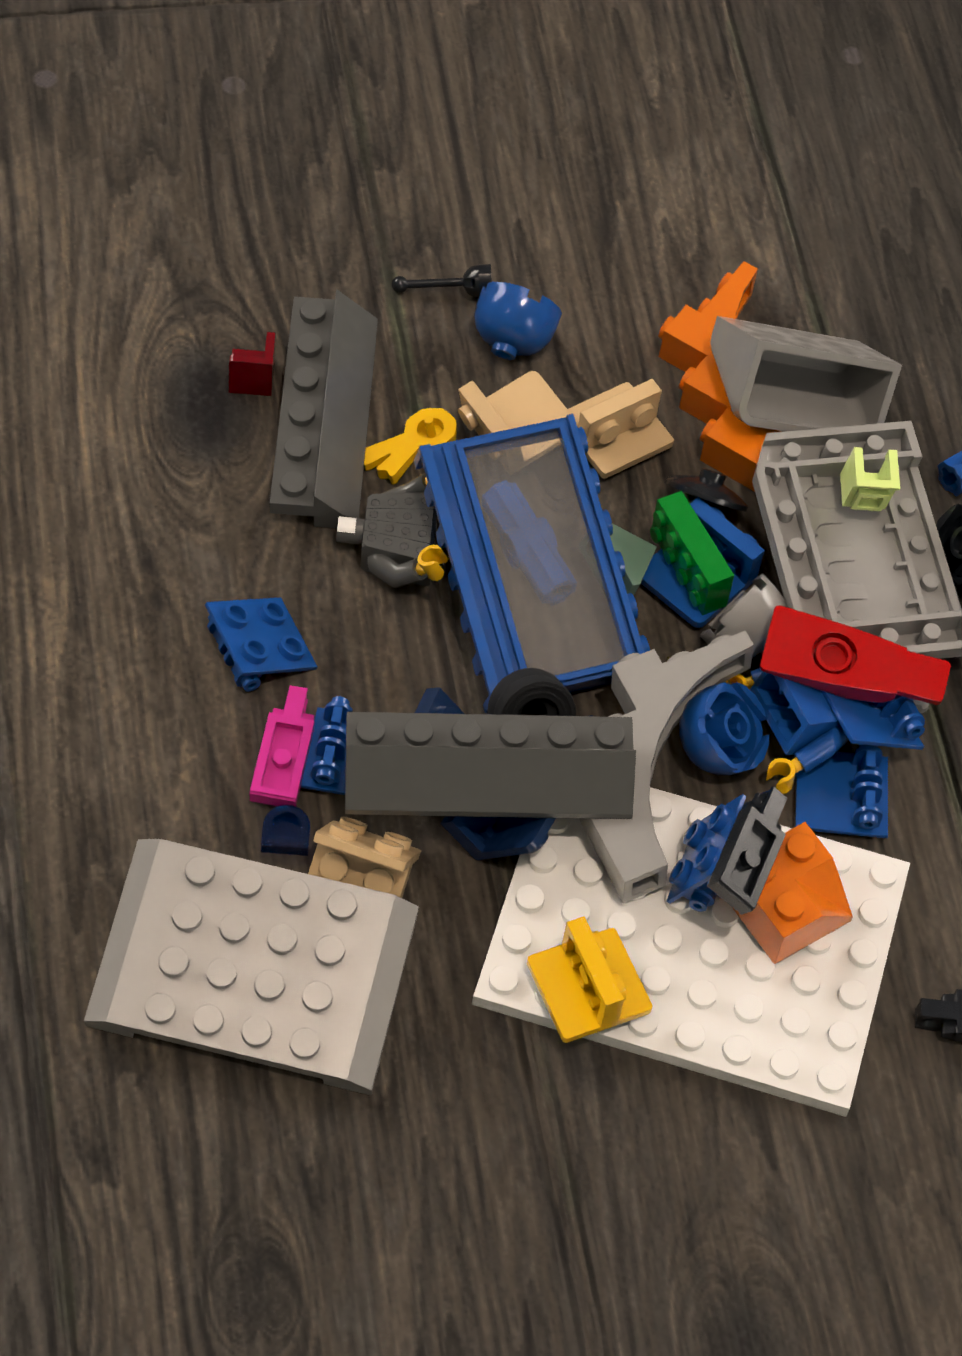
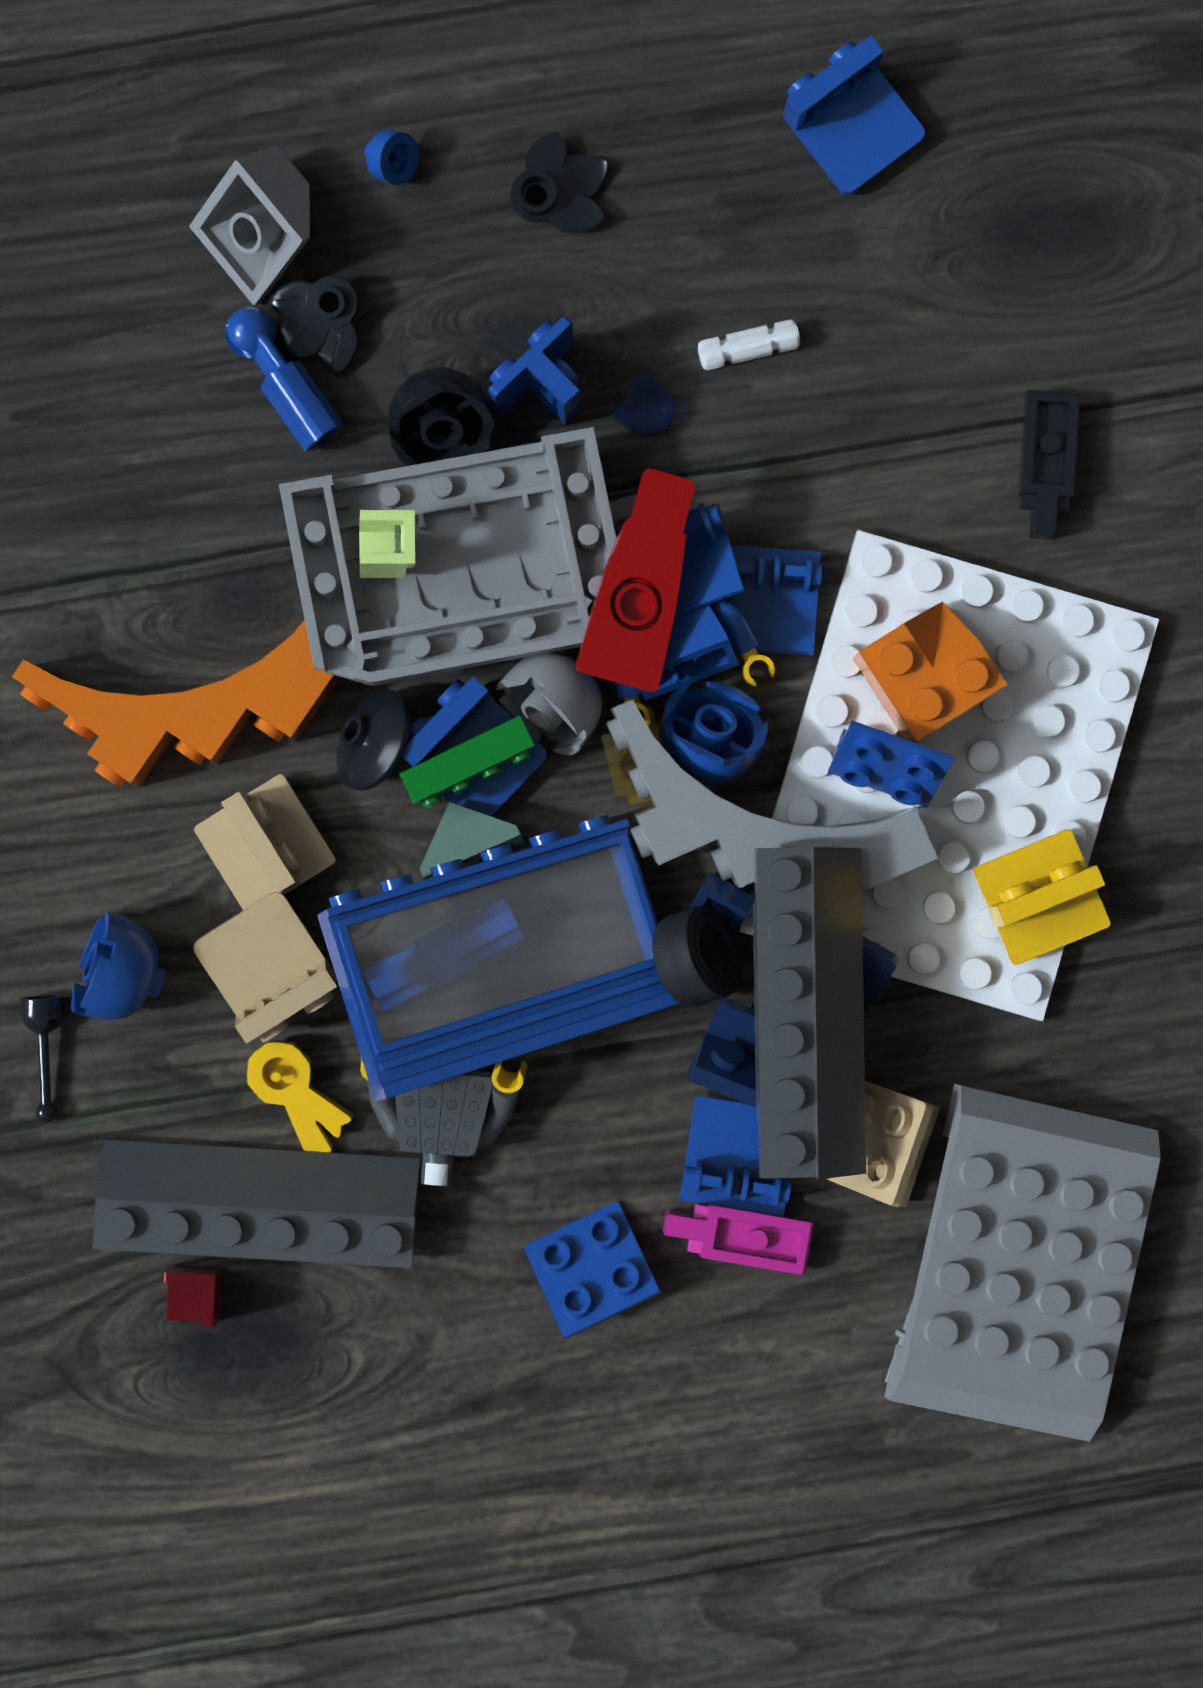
camera: 85 degrees left, 30 degrees up
clear blue tile [261,805,310,856] -> none
black hinge [707,787,787,915] -> none
light grey windscreen [710,316,902,431] -> none

